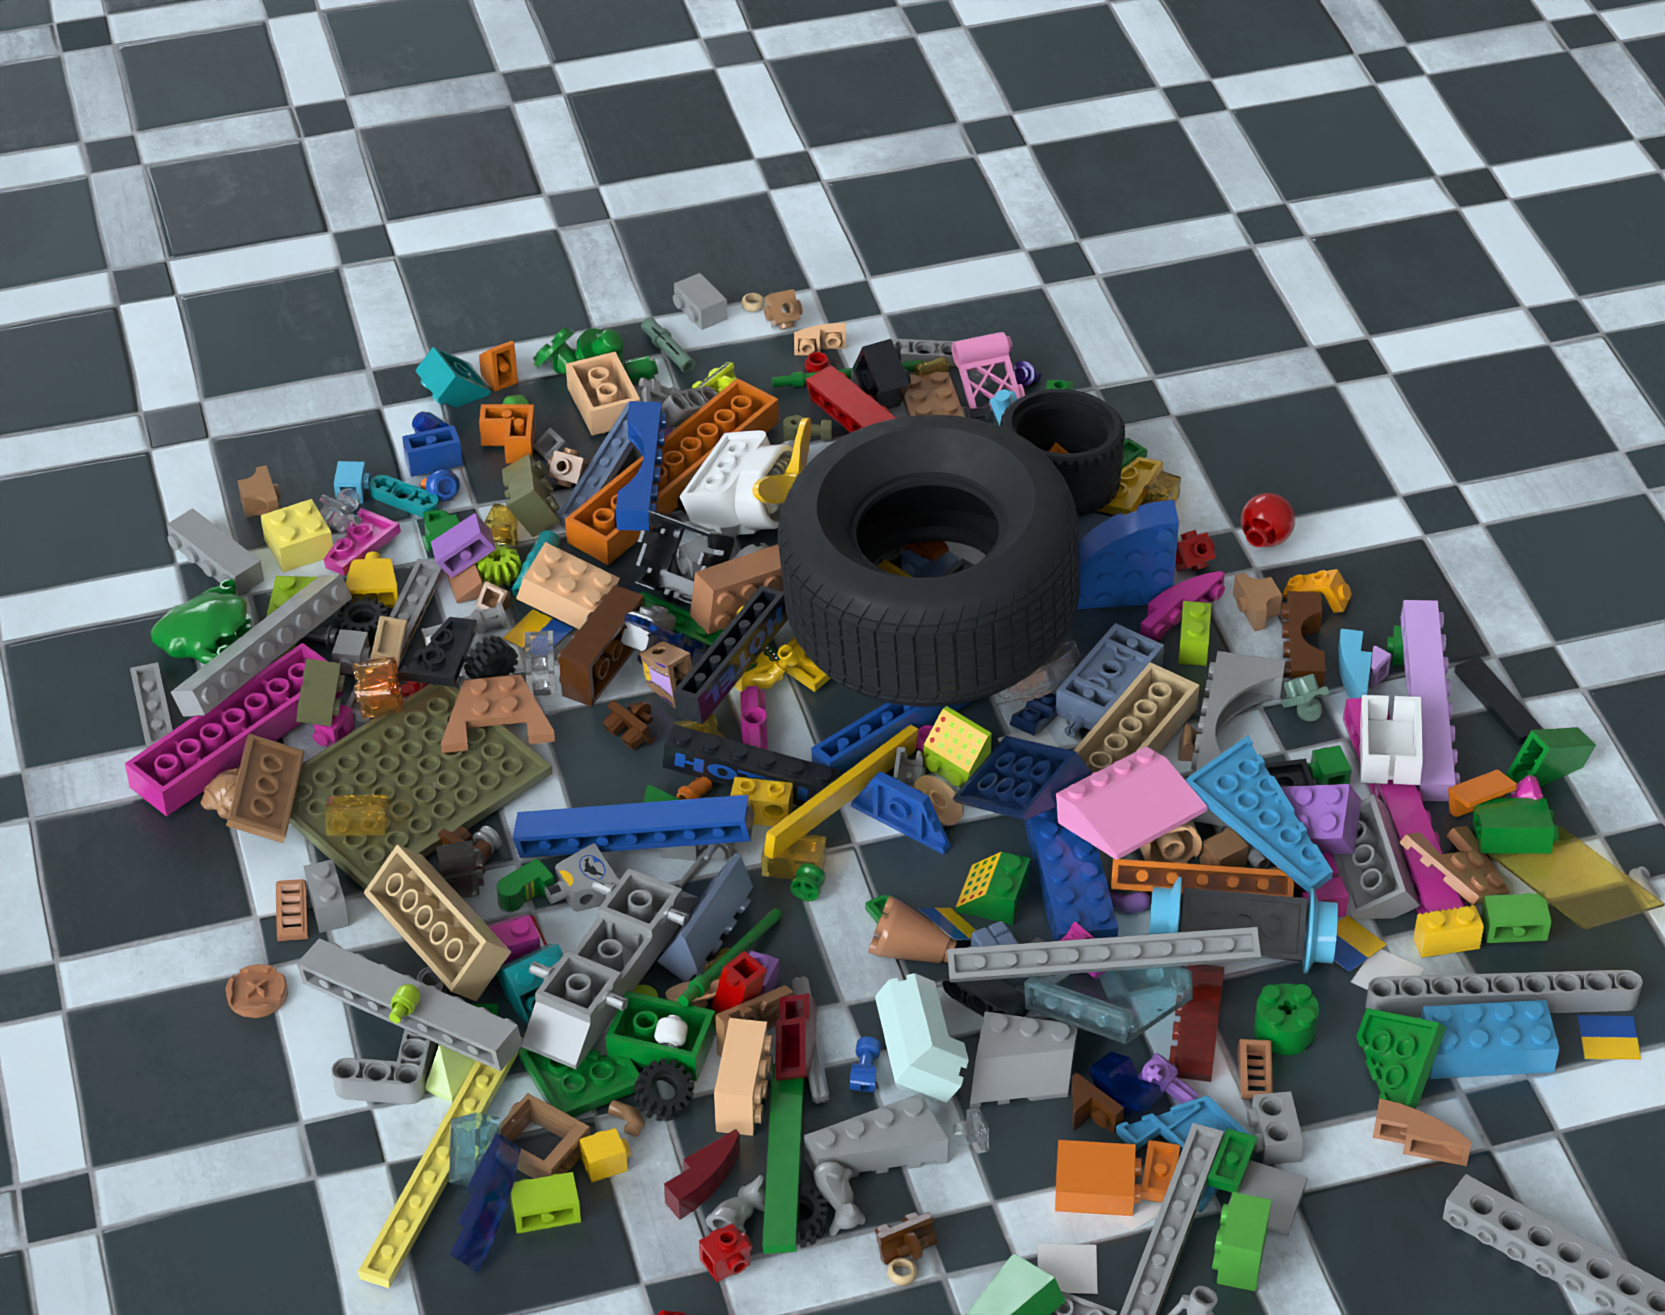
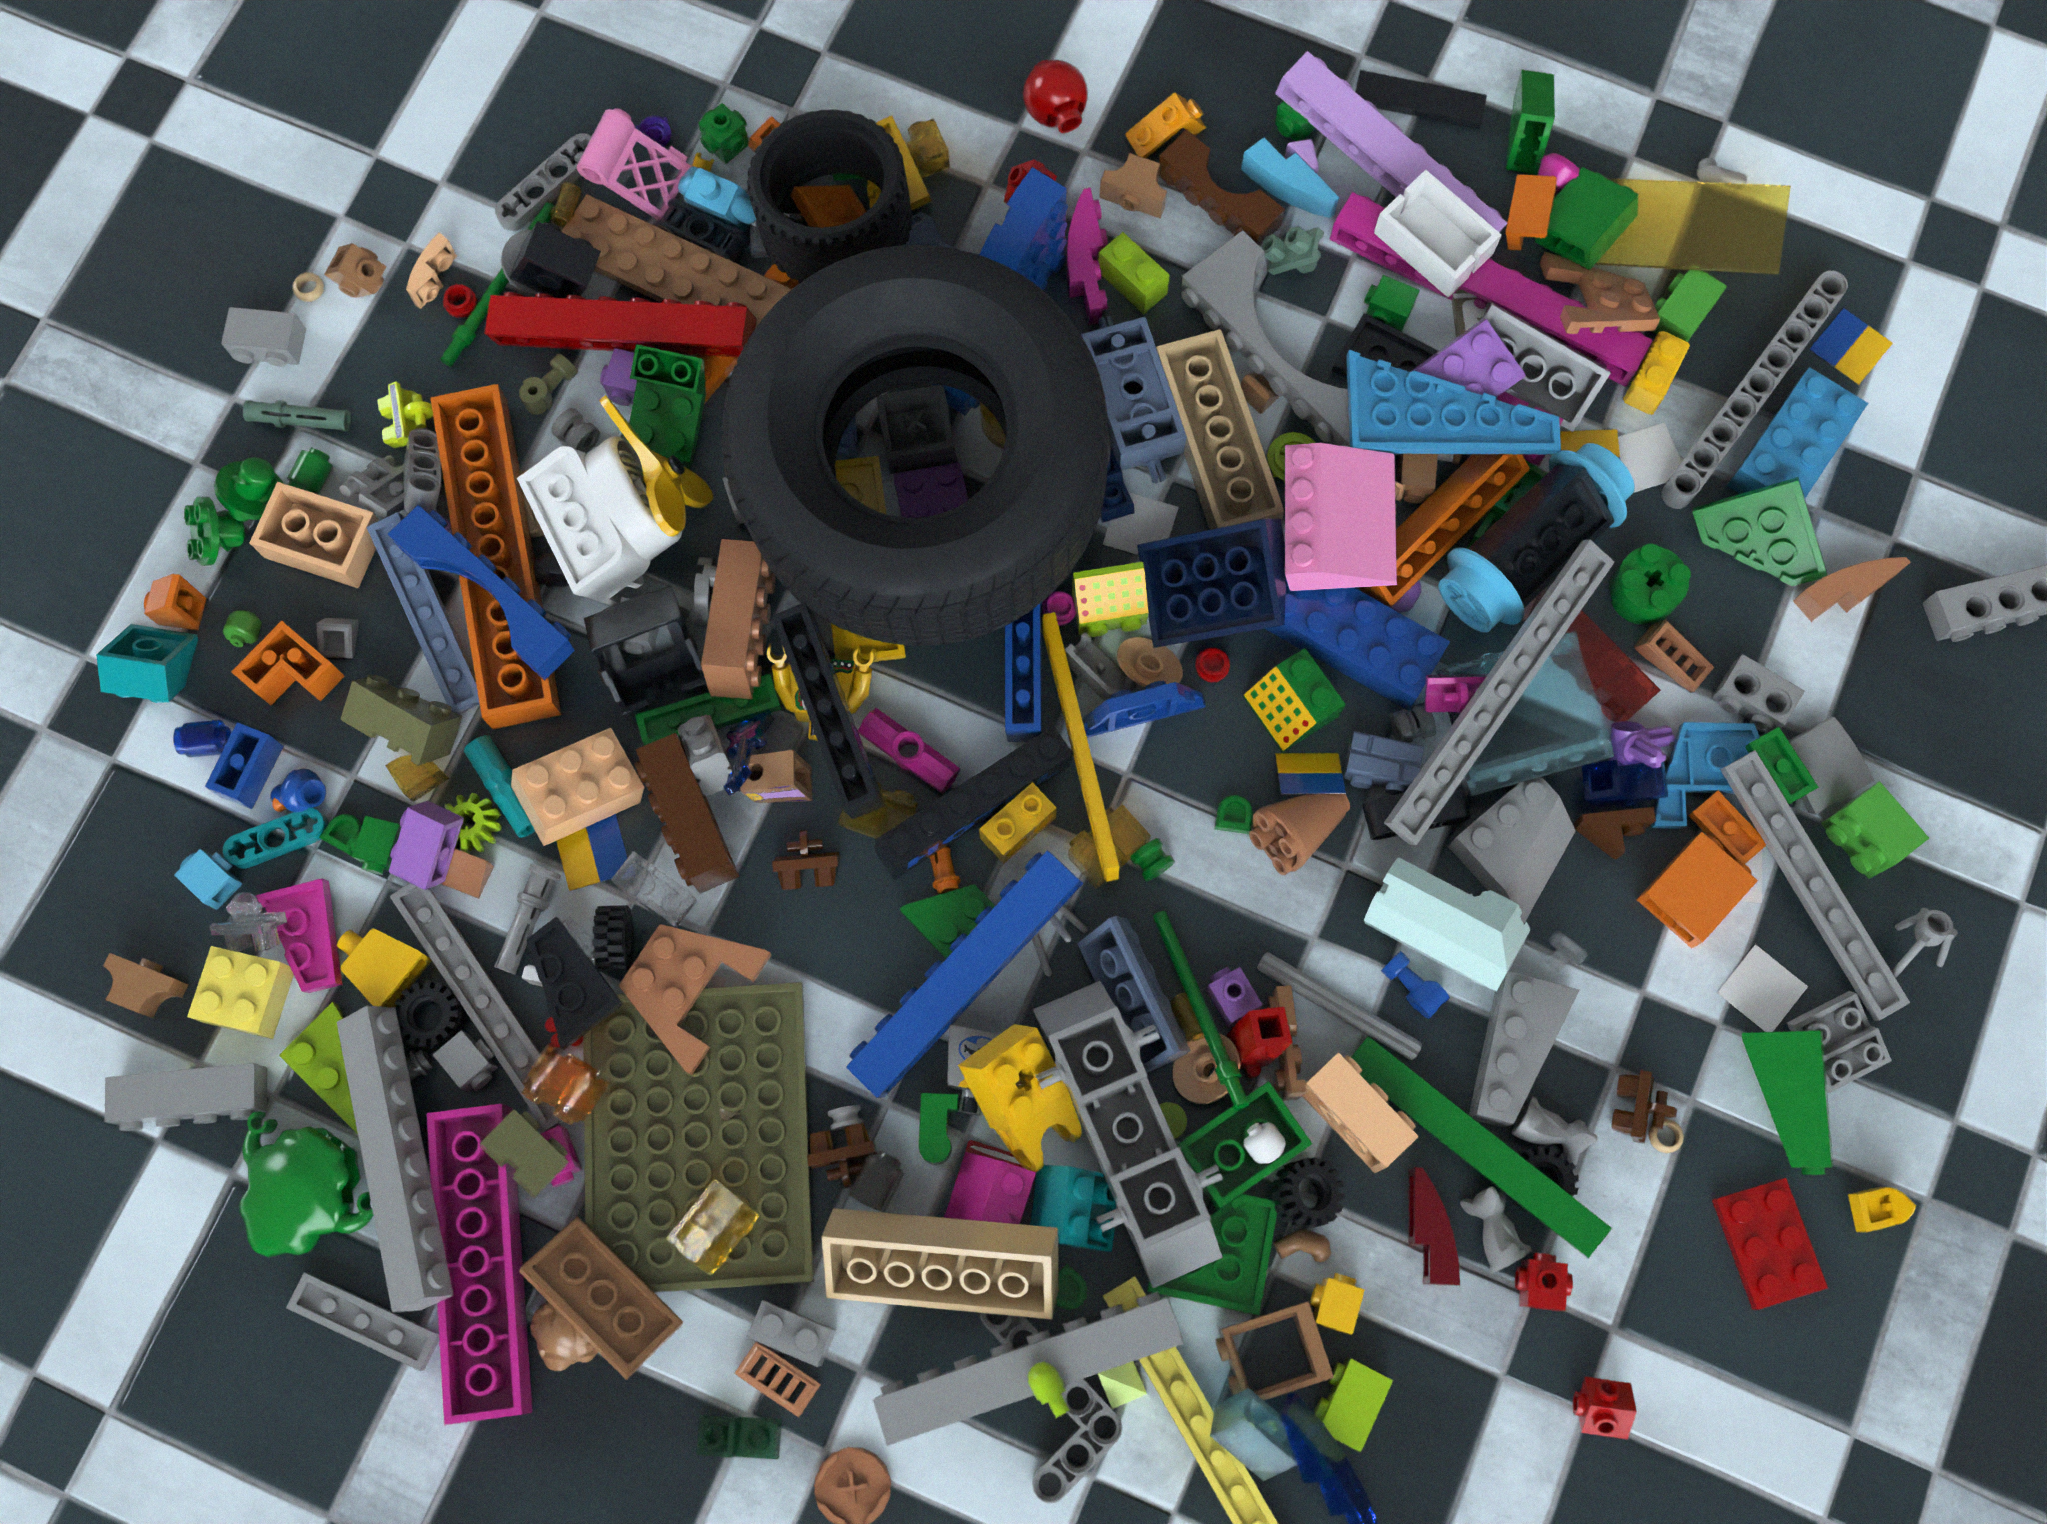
camera: 50 degrees left, 30 degrees up
tan tile [370,616,408,668] -> none
medium nougat slope [476,581,512,611] -> none
medium nougat brick [547,448,592,488] -> none
dark red slope [775,993,817,1081] -> none
none -> clear green slope [696,1415,782,1460]
none -> yellow brick [958,1024,1082,1172]
none -> red plate [1195,648,1230,682]

